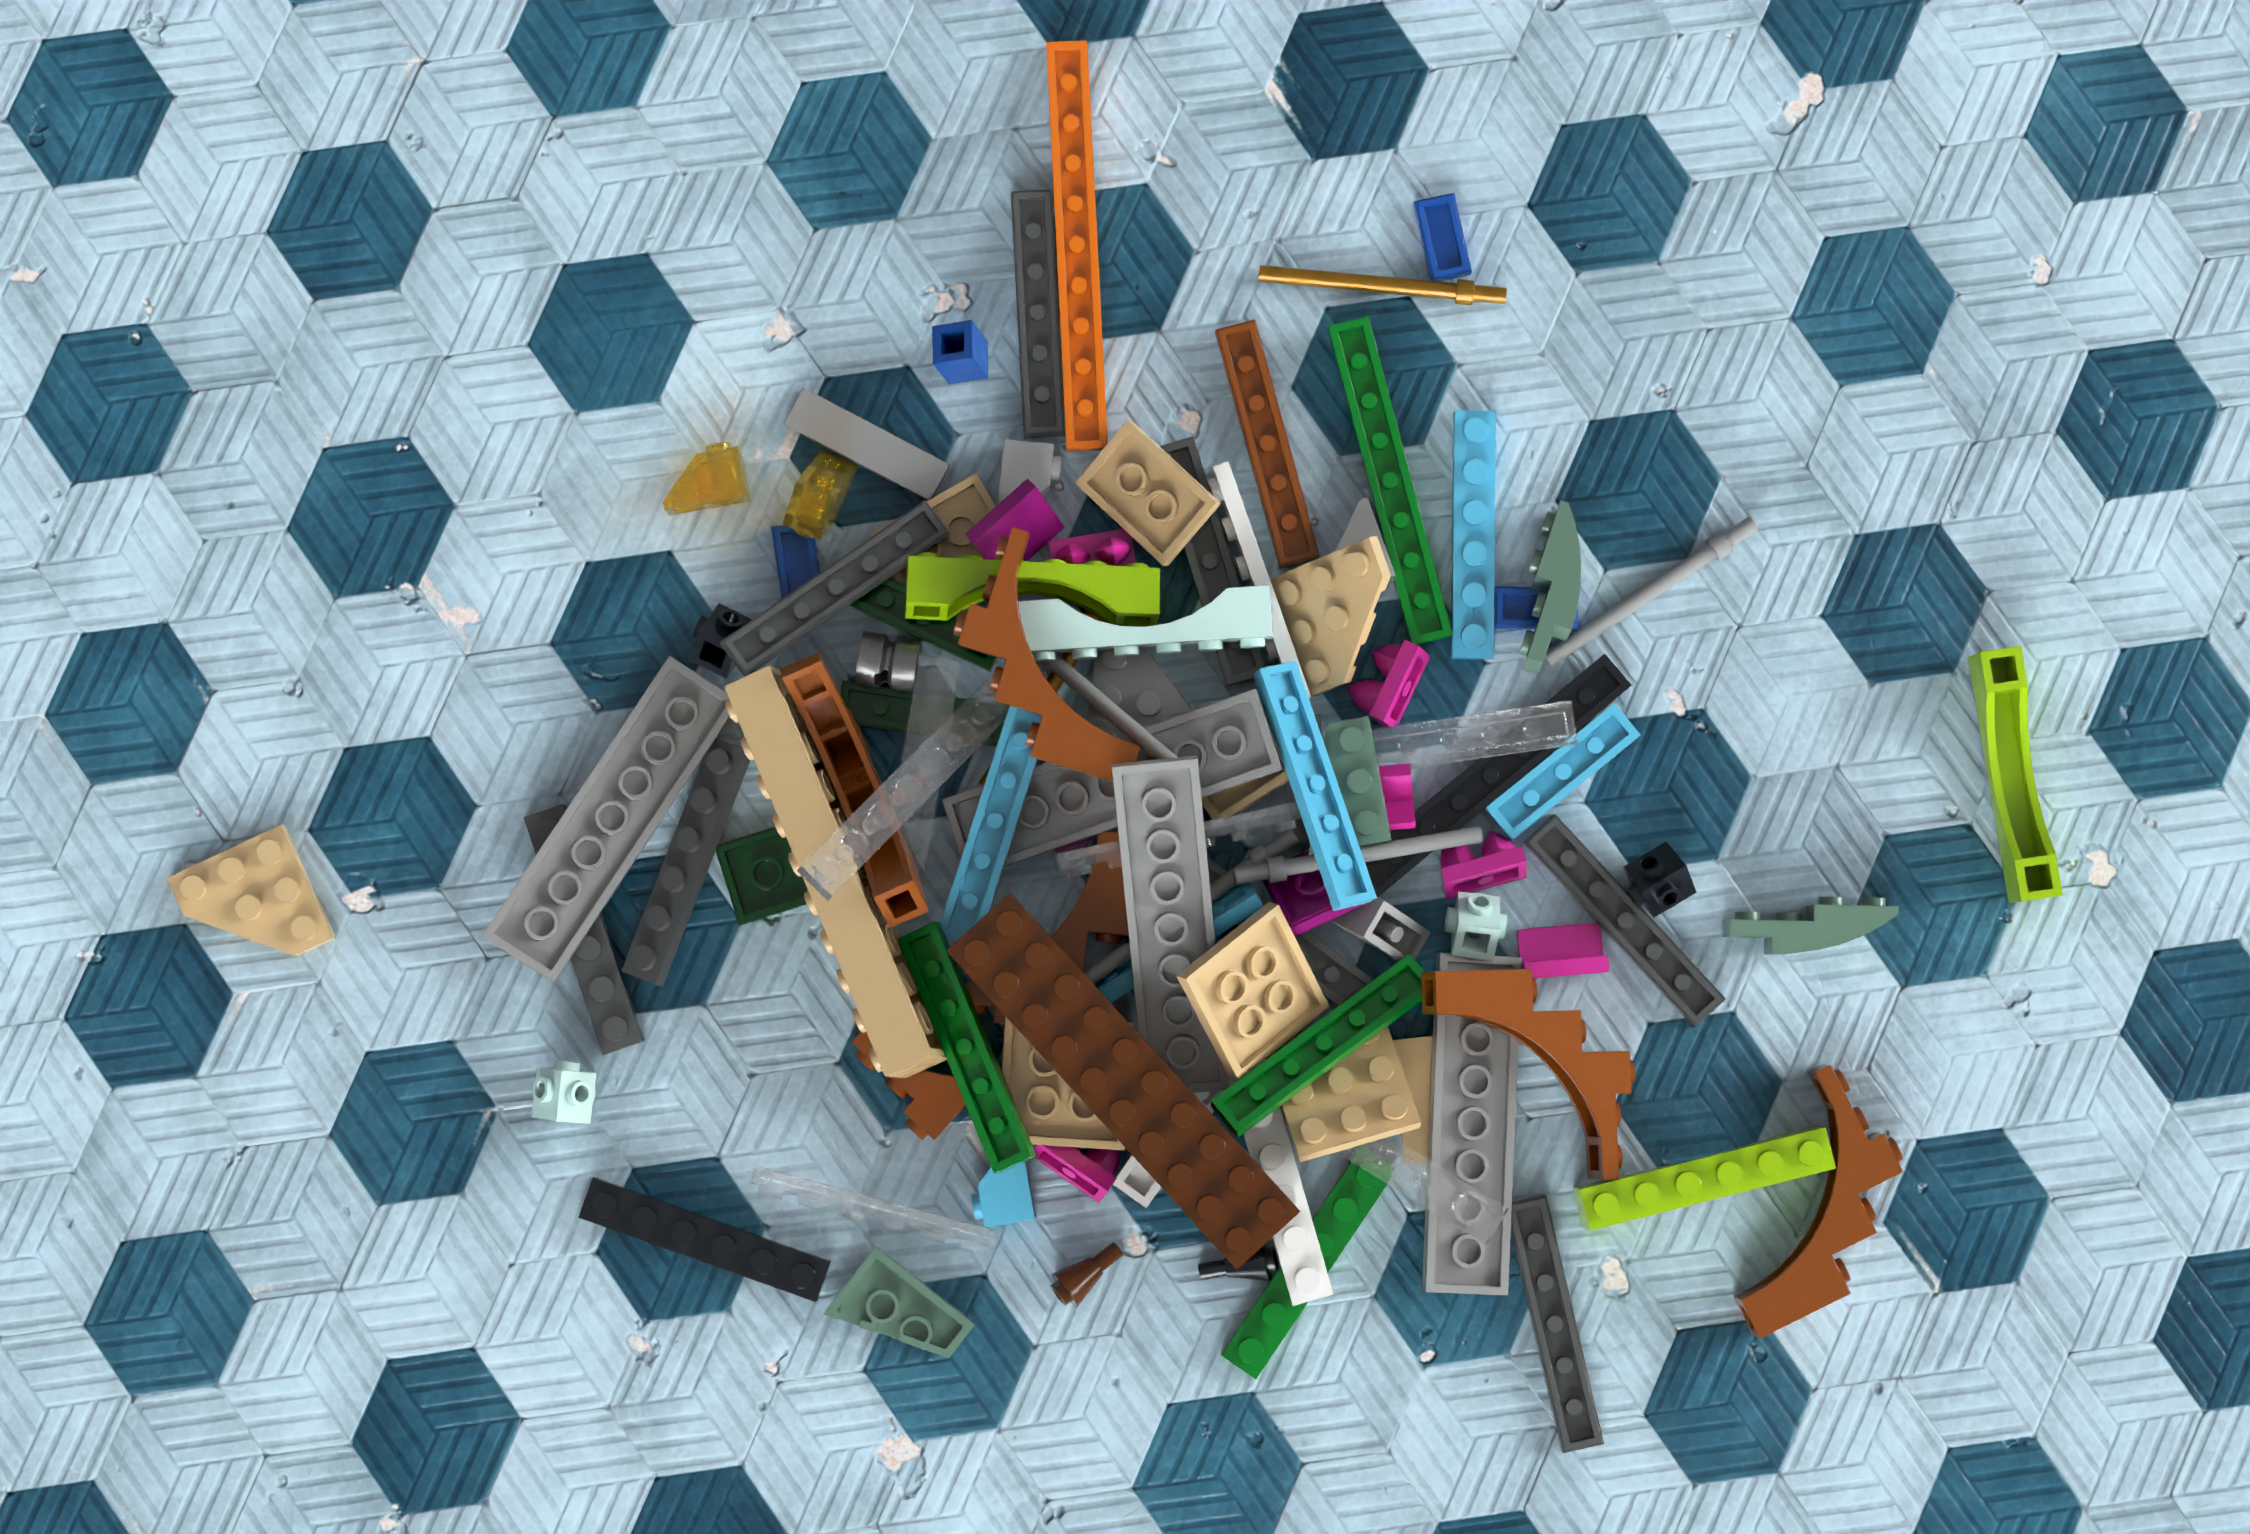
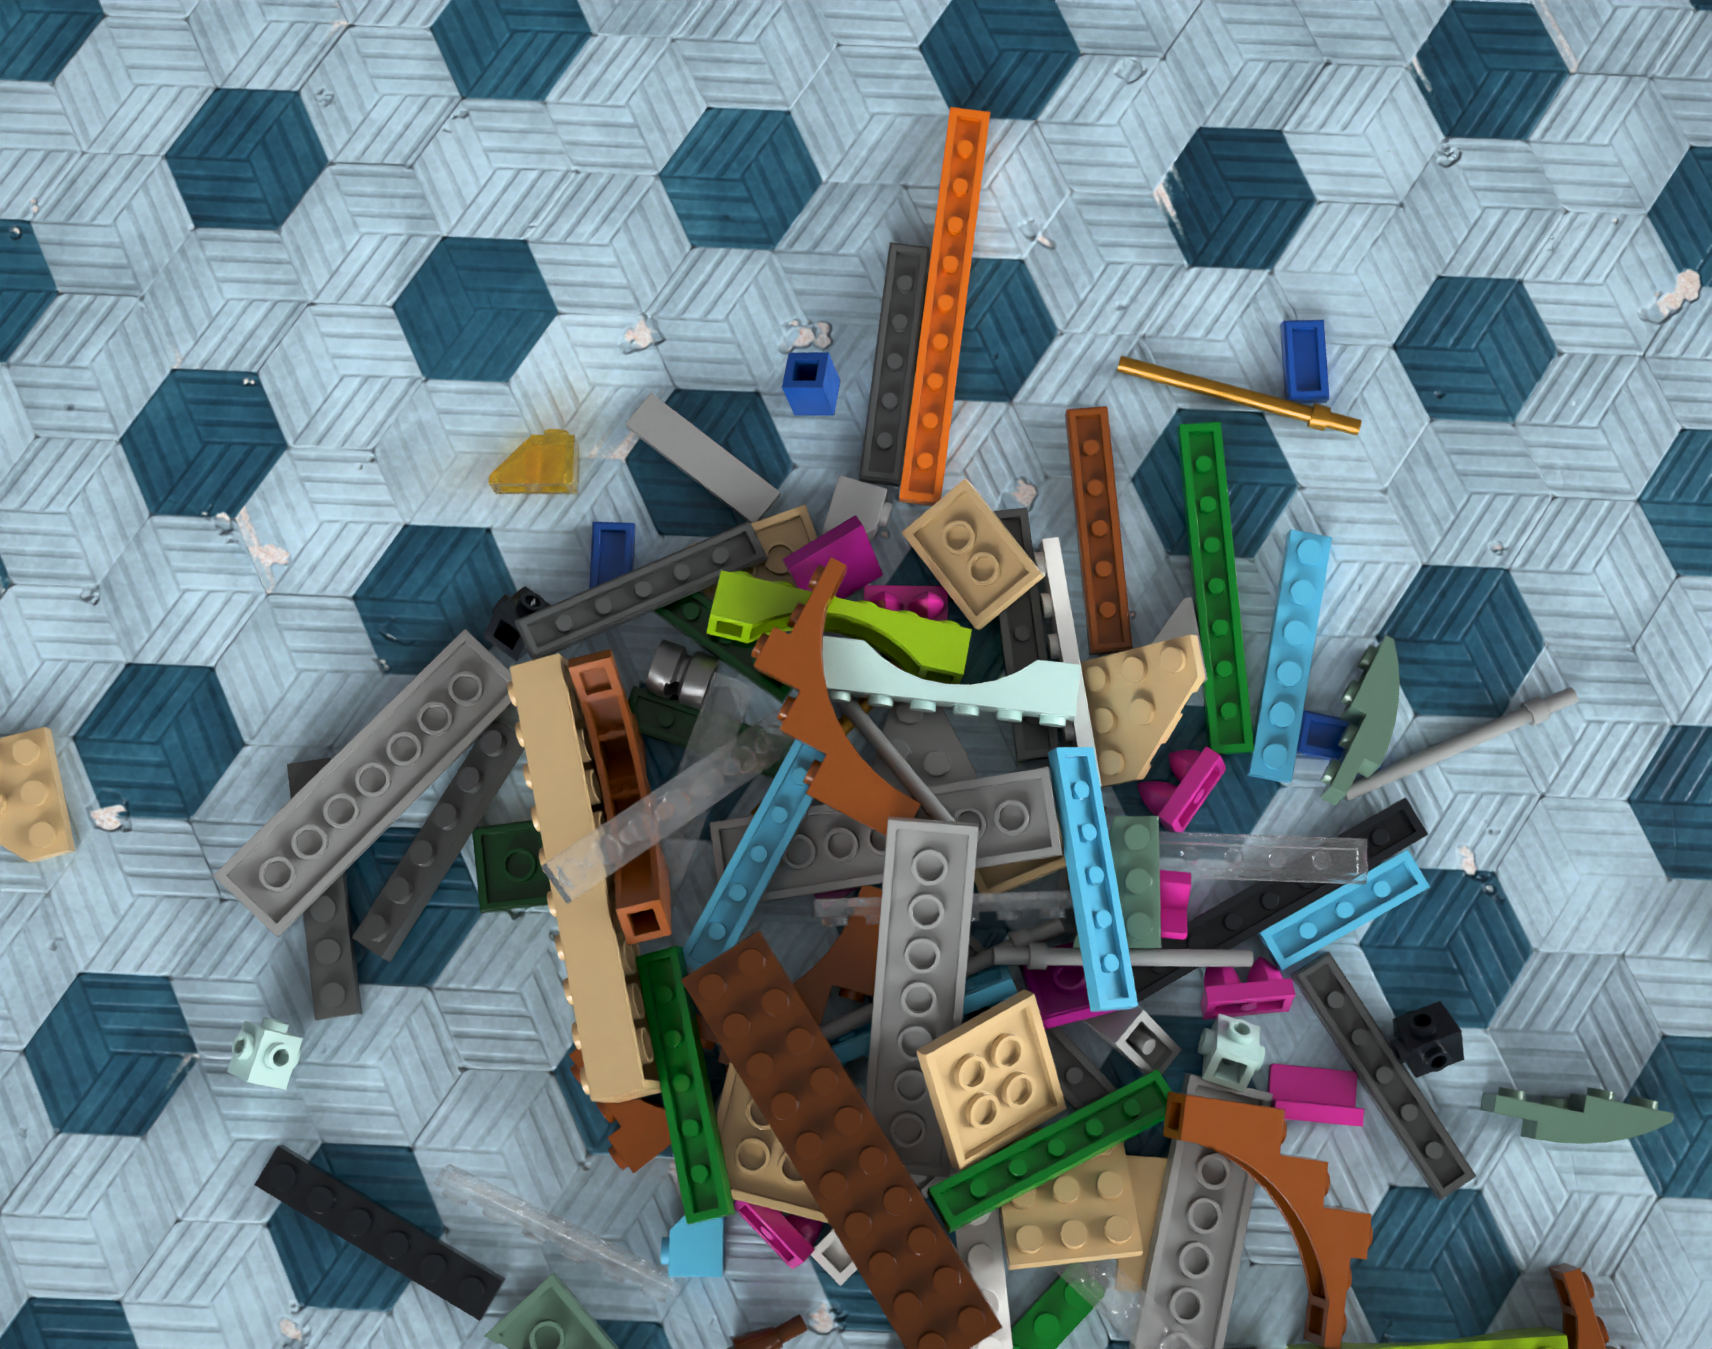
camera: 10 degrees right, 5 degrees down
clear yellow slope [782,451,859,540] -> none

